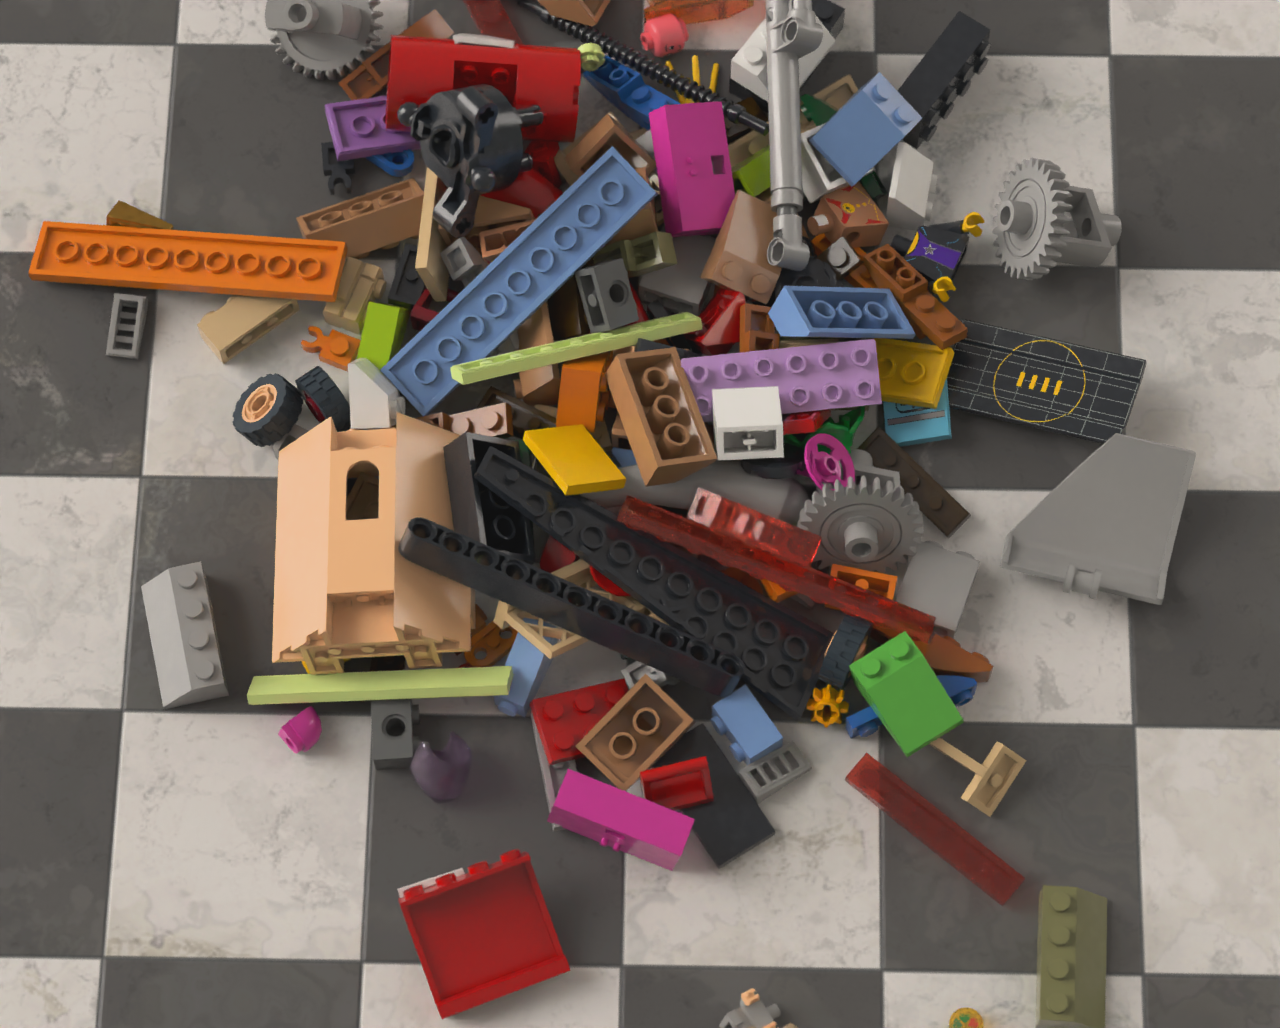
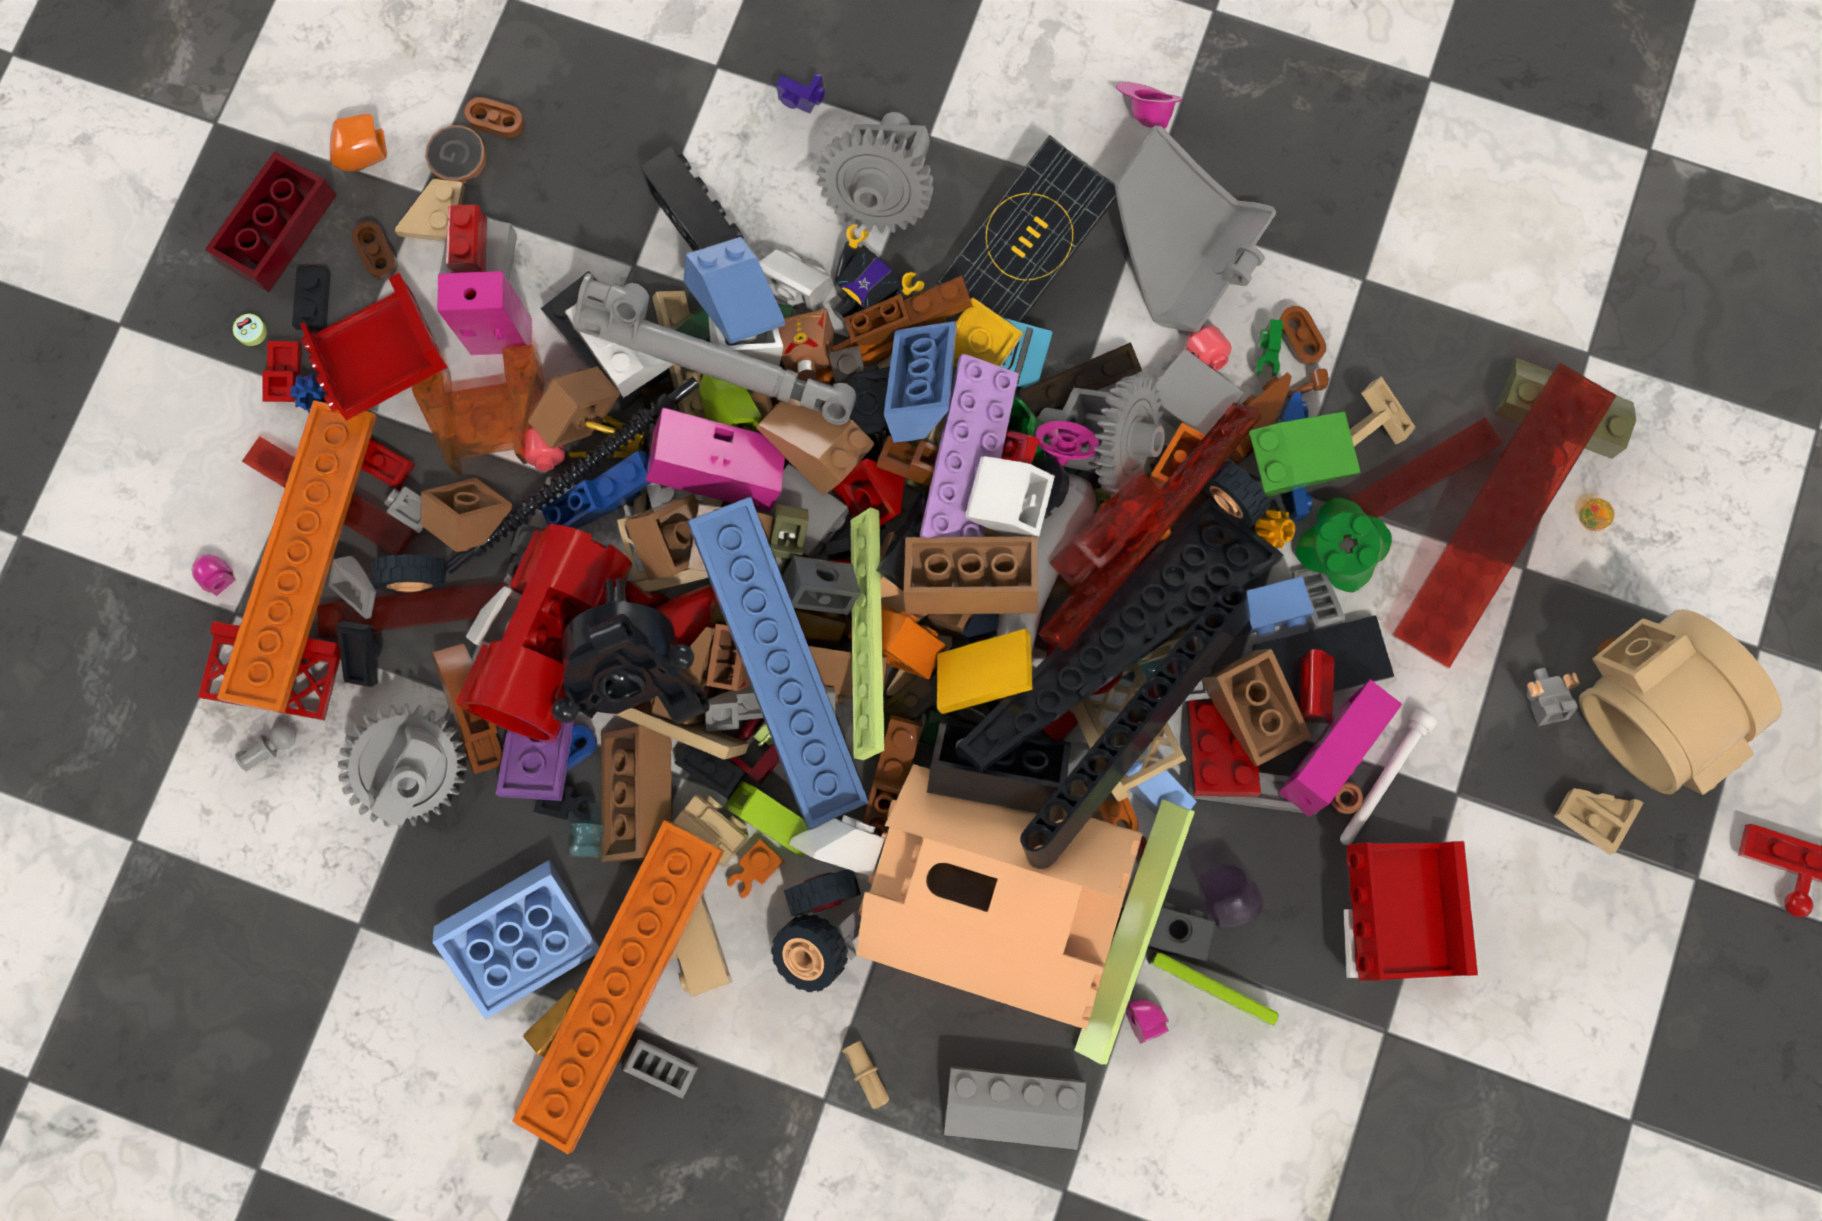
camera: 70 degrees left, 10 degrees up
yellowish green plate [578,43,605,71] -> none
none -> light blue slope [433,860,600,1019]
none -> medium nougat brick [528,366,620,448]
none -> clear light blue wheel [569,823,604,858]
none -> dark purple bracket [776,74,825,114]
none -> tan axle [842,1040,889,1109]
none -> dark pink piece [1116,82,1183,129]
none -> lime tile [1149,952,1279,1026]
none -> coral head [1185,325,1232,371]
none -> green plate [1254,319,1283,377]
none -> dark orange plate [1279,306,1326,365]
none -> dark orange hand [1287,369,1329,399]
none -> green brick [1295,498,1392,593]
none -> nougat plate [1330,781,1363,814]
none -> white piece [1340,709,1438,845]
none -> clear red plate [1391,363,1617,669]

